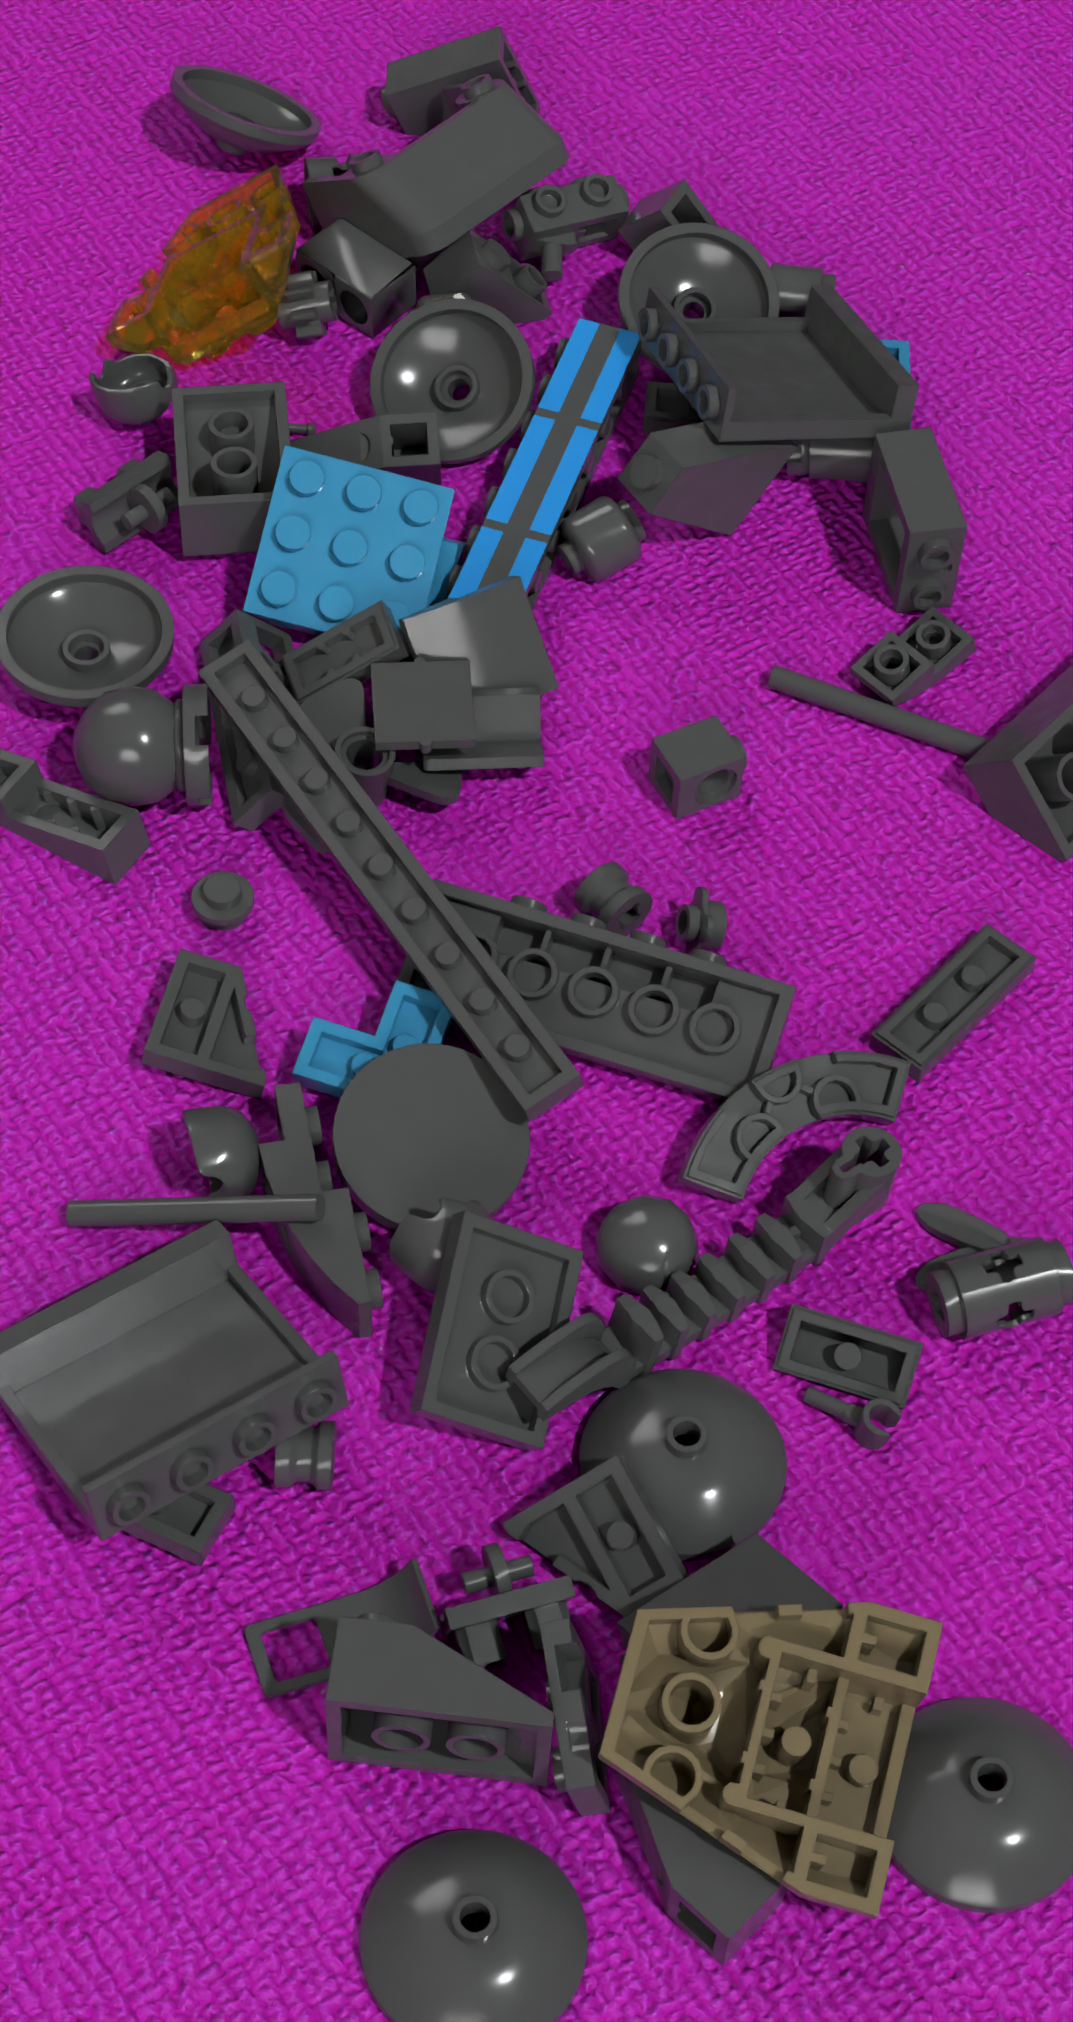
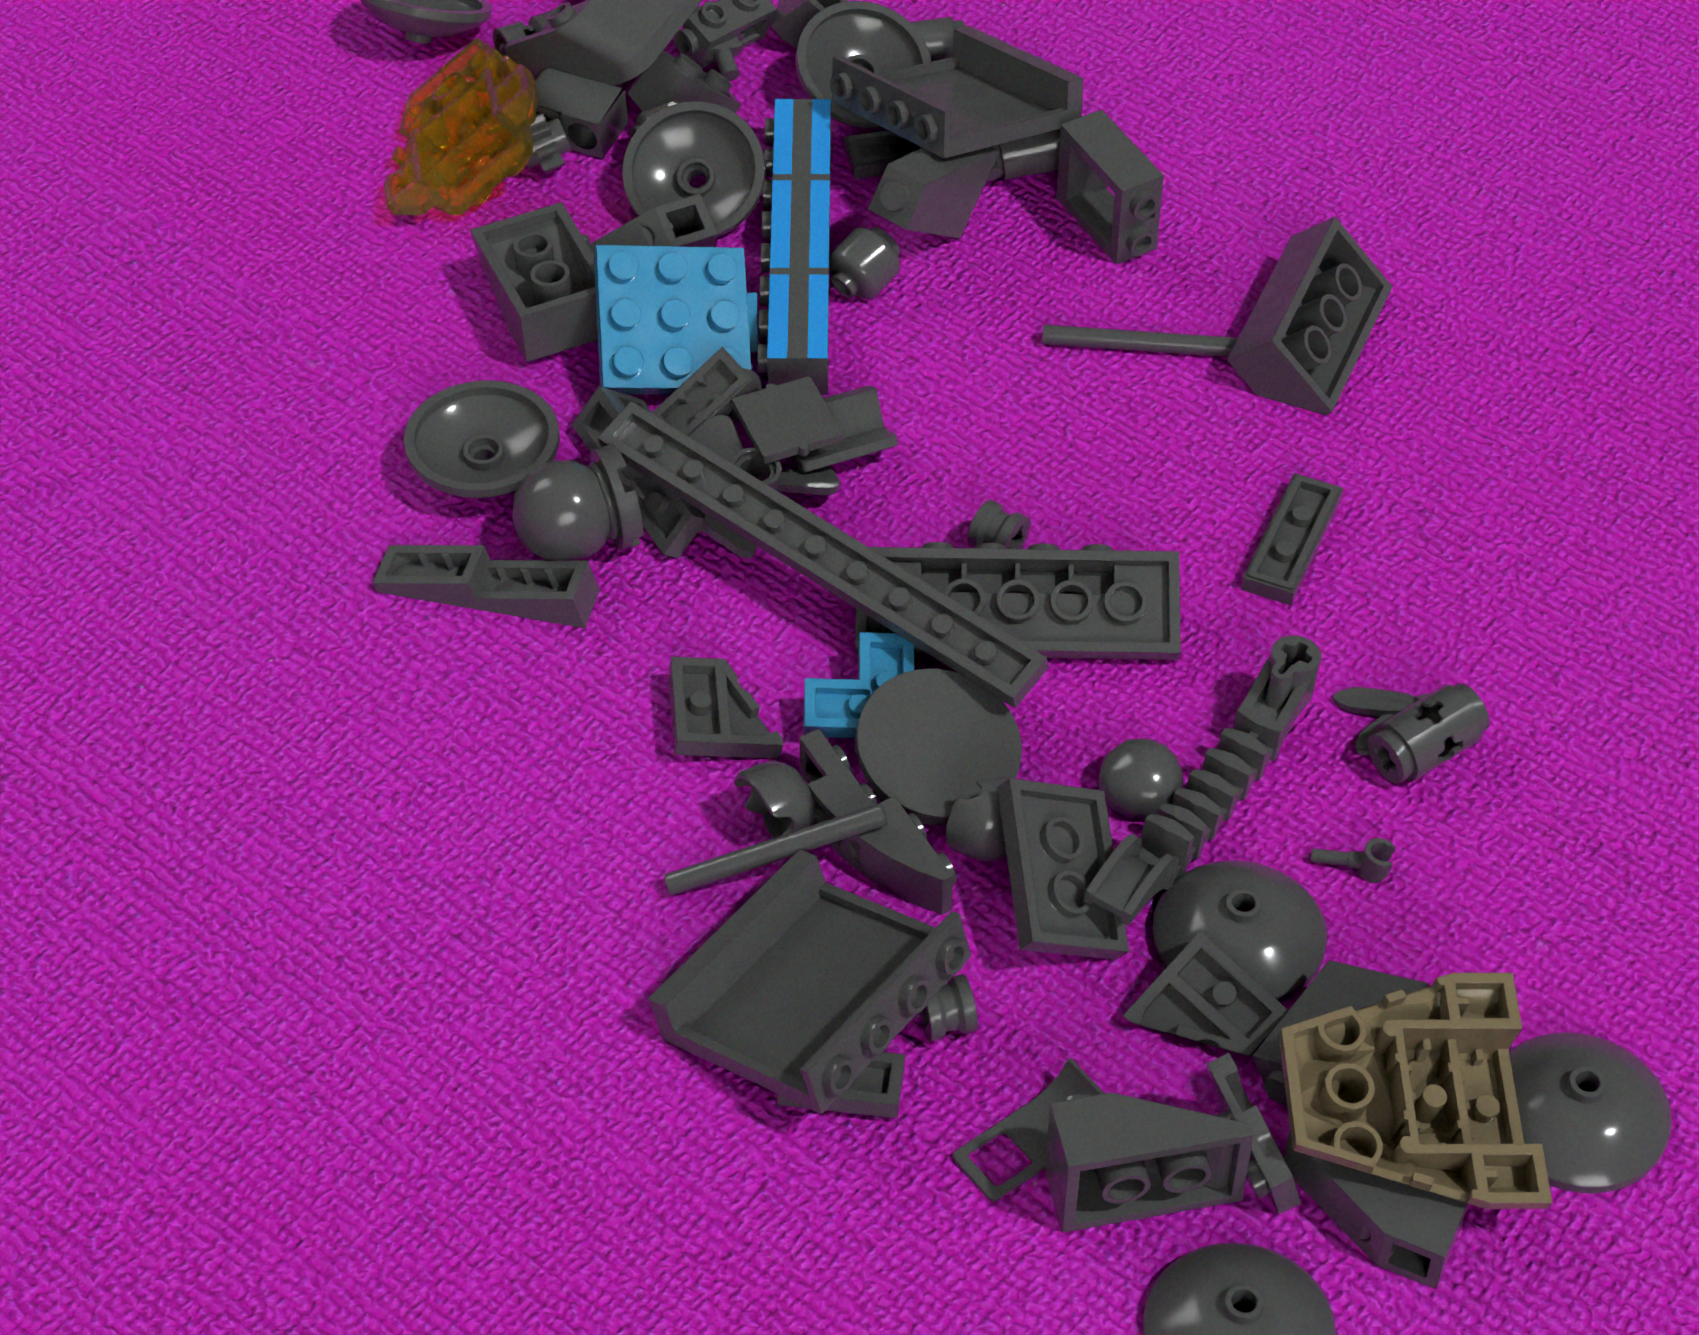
camera: 15 degrees left, 5 degrees down
dark grey hips [73,451,179,554] -> none
dark grey hair [88,353,179,425] -> none
dark grey plate [191,871,254,931] -> none
dark grey slope [399,576,559,696] -> none
dark grey hips [437,1542,576,1667] -> none
dark grey brick [648,715,747,819] -> none
dark grey plate [676,887,727,955] -> none
dark grey tile [676,1051,911,1204] -> none
dark grey slope [773,1303,924,1409] -> none
dark grey slope [850,606,975,706] -> none

